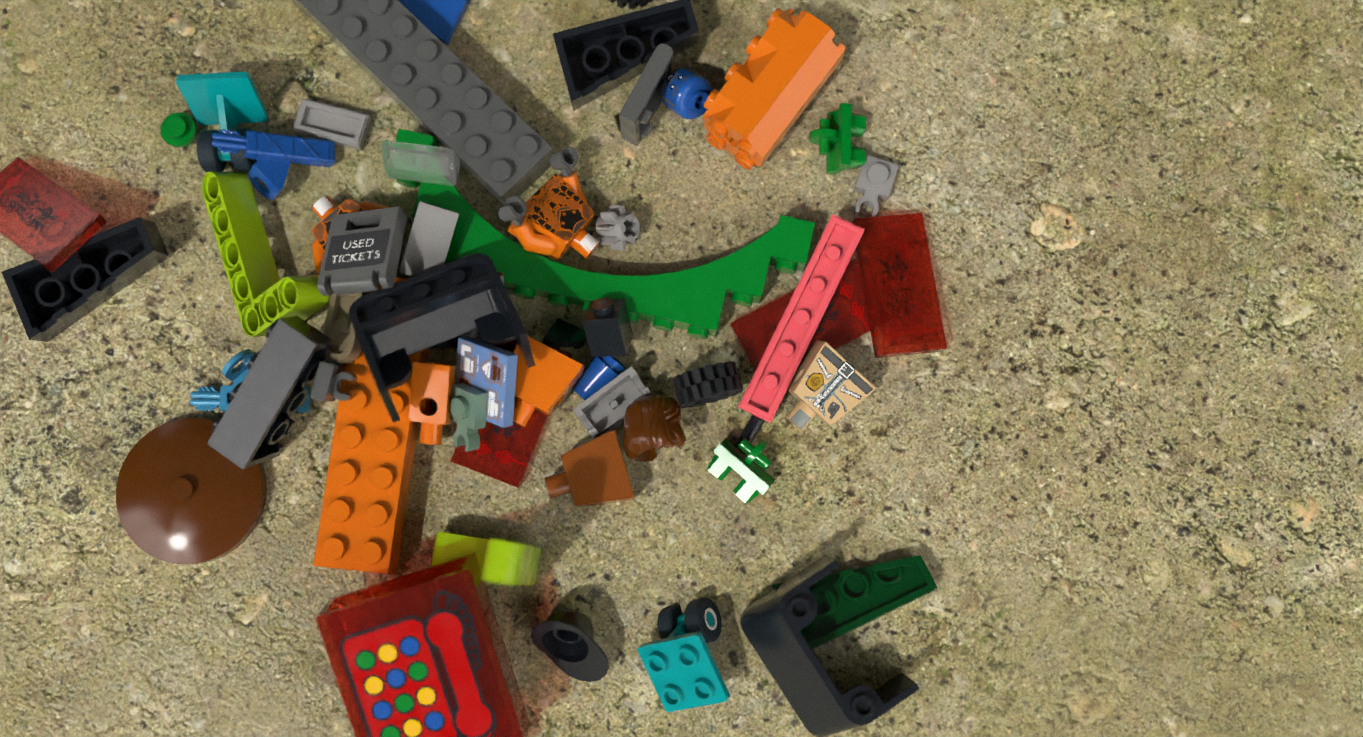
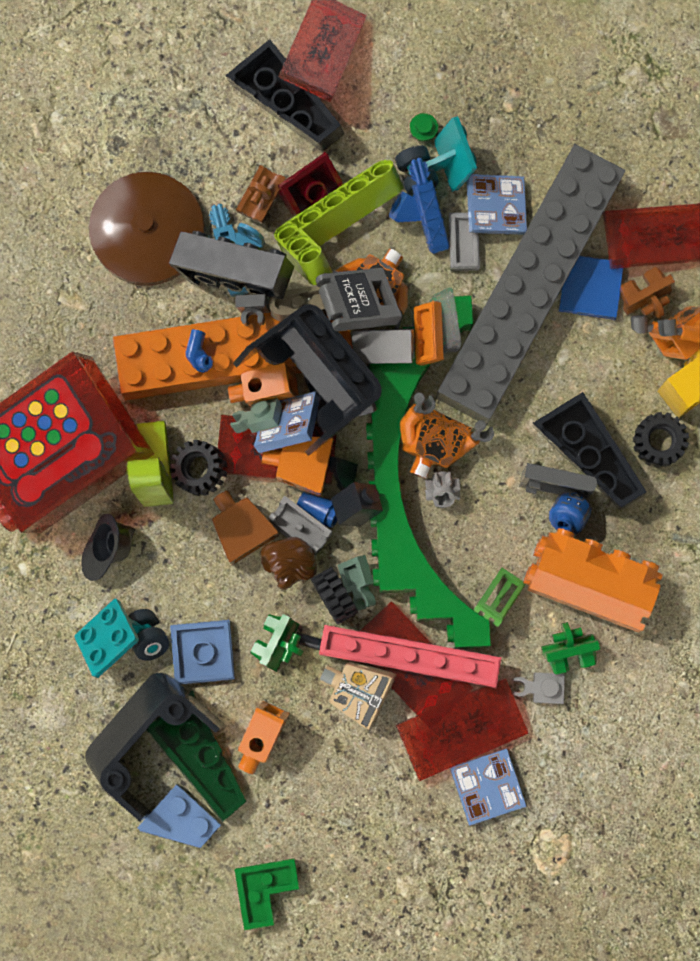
camera: 75 degrees right, 0 degrees up
none -> medium blue wing [137,784,221,848]
none -> black tyre [170,440,228,496]
none -> medium blue tile [170,620,235,685]
none -> blue arm [185,329,213,373]
none -> green plate [234,858,300,930]
none -> dark orange hips [236,165,286,224]
none -> orange torso [238,701,290,775]
none -> dark red slope [278,152,344,217]
none -> sand green plate [337,555,376,611]
none -> orange plate [414,301,444,366]
none -> medium blue tile [450,749,526,826]
none -> medium blue tile [467,174,527,235]
none -> bright green tile [474,567,526,627]

